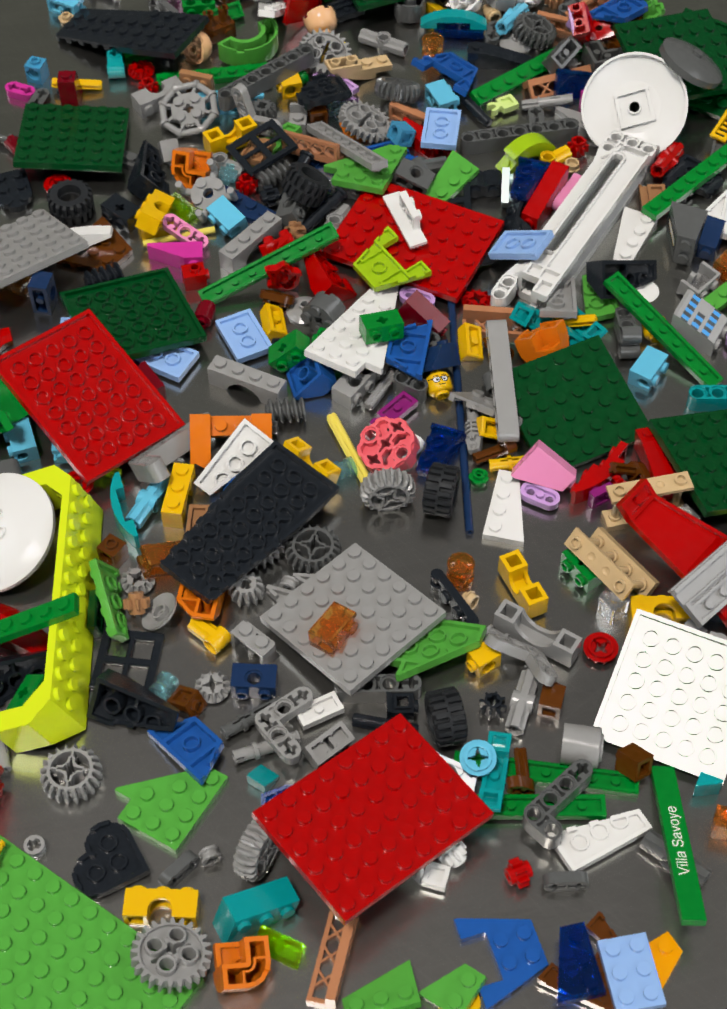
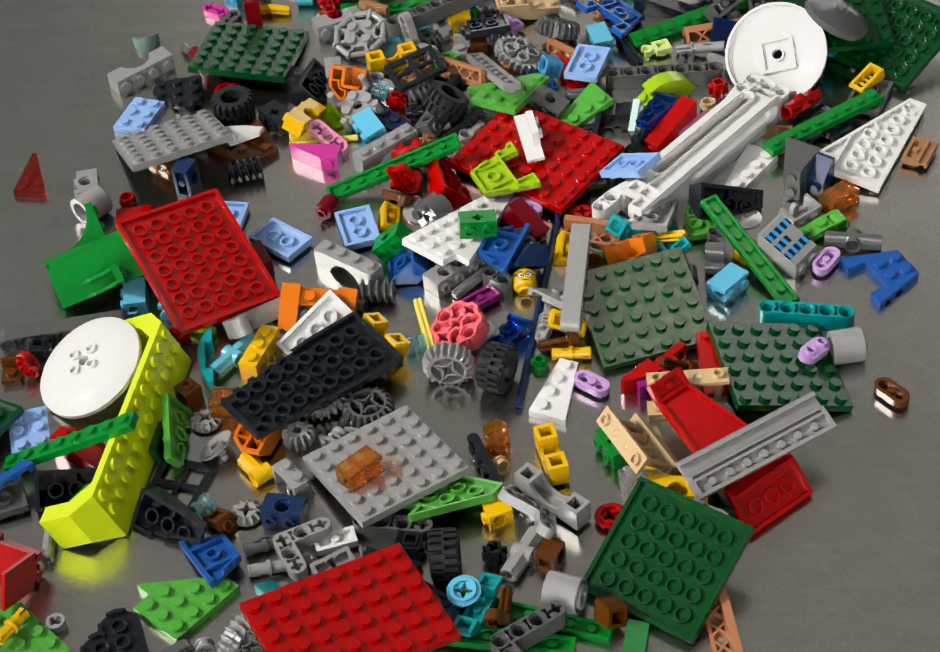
camera: 15 degrees right, 10 degrees down
light grey gear [40,743,103,805] -> none
dark green plate [59,267,207,360] -> none
medium nougat gear [123,591,151,615] -> none
red brick [181,261,210,291] -> none
bright pink slope [511,440,577,492] -> none
yellow piece [539,145,572,167] -> none
teal slope [692,772,723,797] -> none

